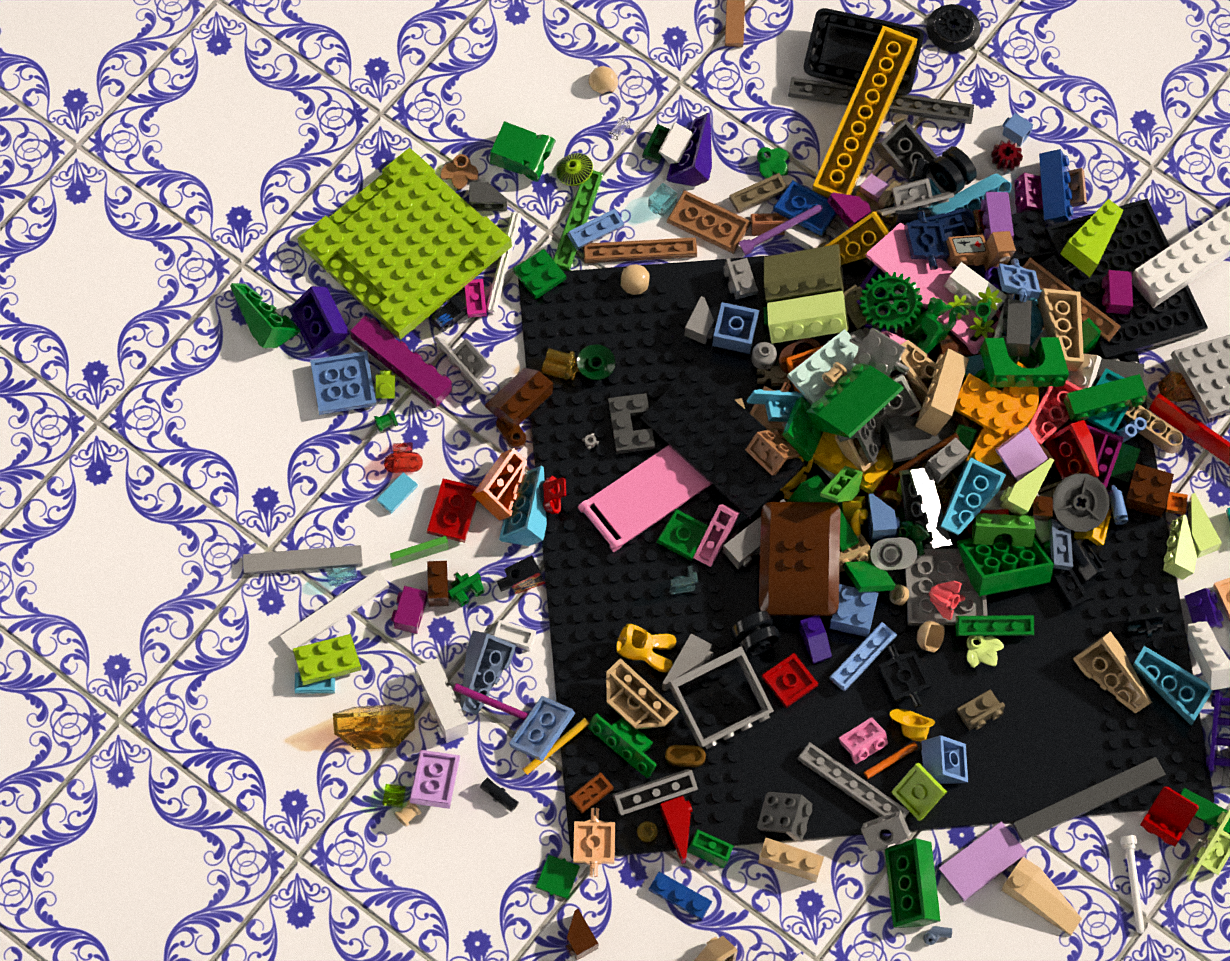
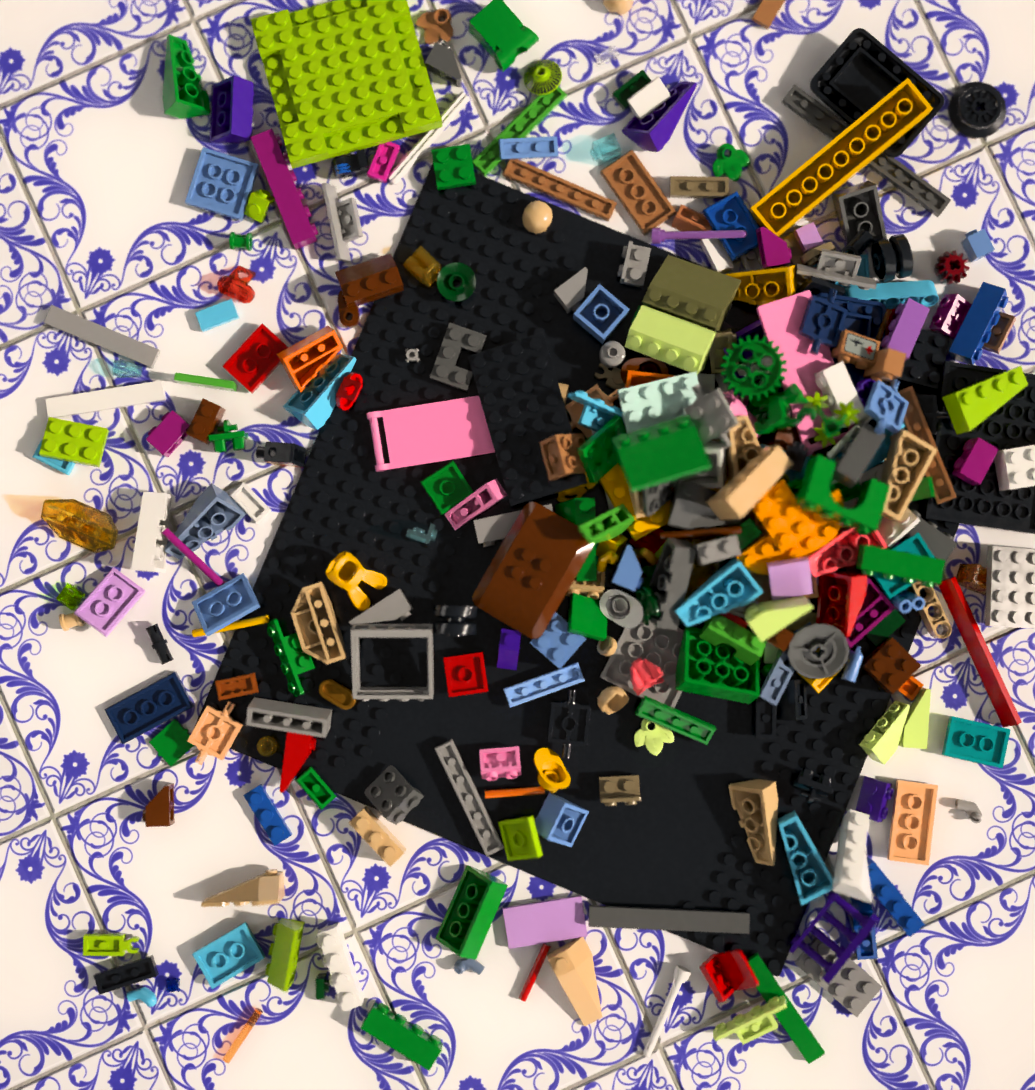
camera: 30 degrees right, 20 degrees up
tan bush [822,362,848,387] -> none
light grey brick [861,810,910,852] -> none
none -> dark blue tile [104,672,194,744]
none -> red bar [519,943,551,1002]
none -> black bracket [785,441,809,472]

